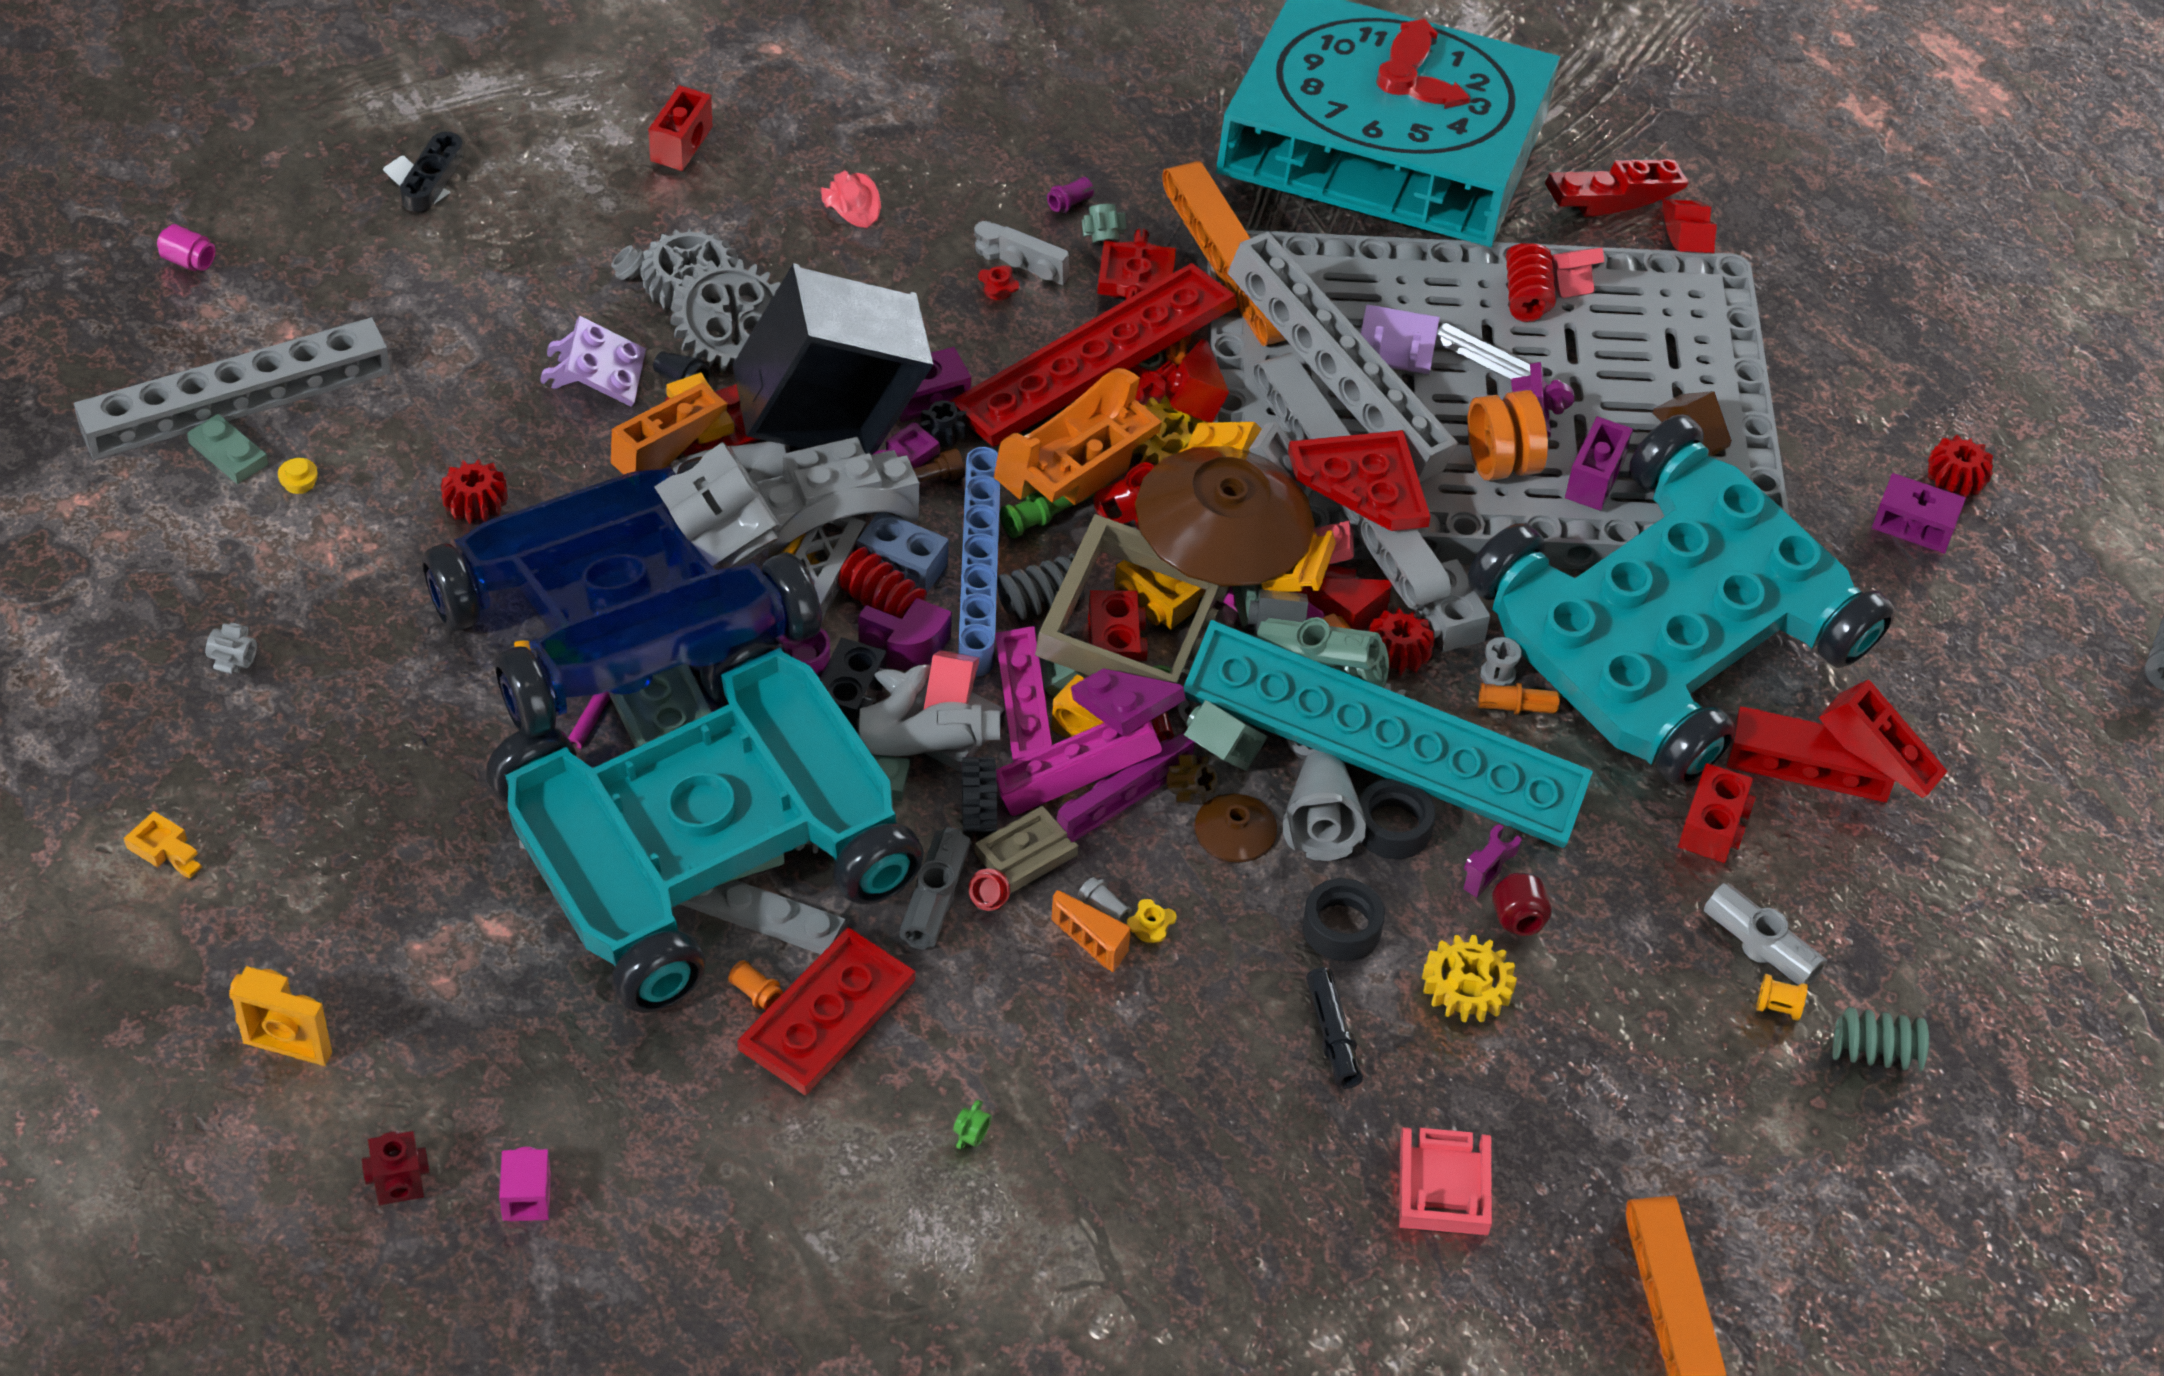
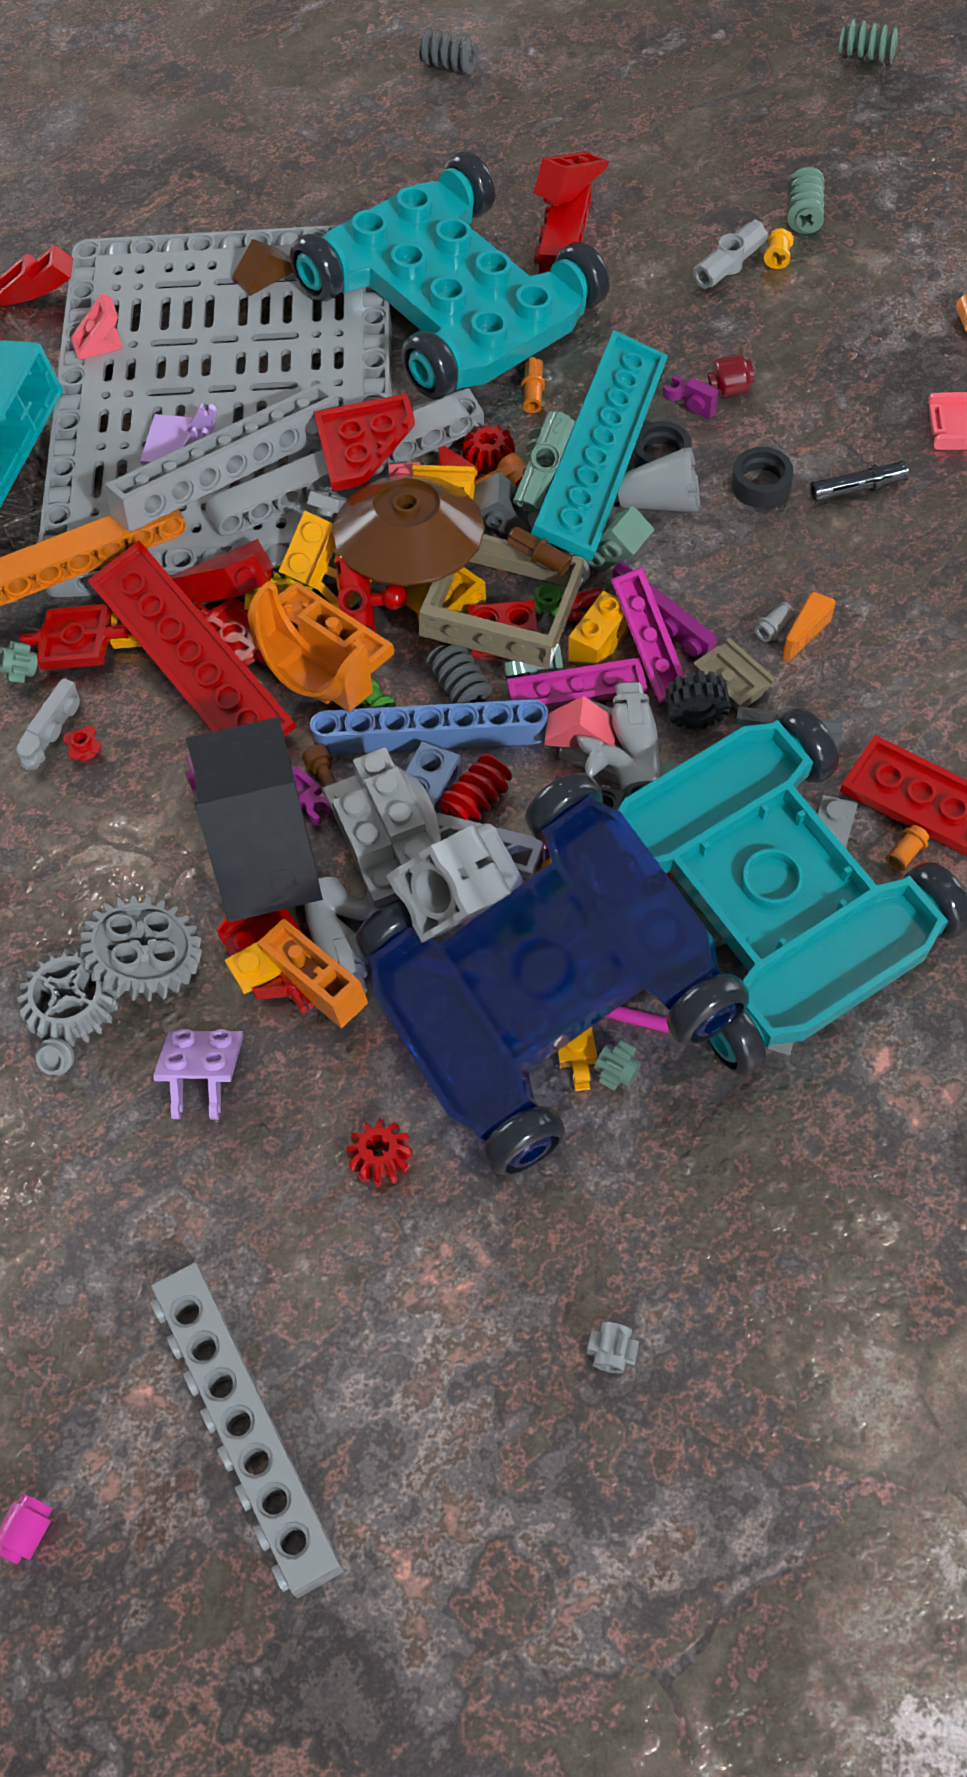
camera: 85 degrees left, 10 degrees up
light orange plate [124,811,202,878] -> none
sand green plate [187,414,269,485] -> none
yellow plate [278,458,318,494] -> none
black cone [653,351,711,383] -> none
magenta brick [858,598,952,670] -> none
red plate [969,868,1010,911] -> none
magenta wing [1071,668,1185,736] -> none
yellow plate [1127,899,1177,943] -> none
dark brown gear [1167,754,1218,805] -> none
reddish brown dish [1194,793,1277,863] -> none
yellow gear [1422,935,1517,1022] -> none
axle [1436,323,1530,379] -> none
orange wheel [1467,390,1548,481] -> none
light grey bush [1480,637,1521,686] -> none
red piece [1506,243,1556,323] -> none
magenta hips [1511,362,1574,437] -> none
magenta brick [1565,416,1633,511] -> none
red brick [1677,763,1756,863] -> none
magenta brick [1872,473,1966,554] -> none
red gear [1928,434,1993,497] -> none
none -> reddish brown axle [507,527,573,576]

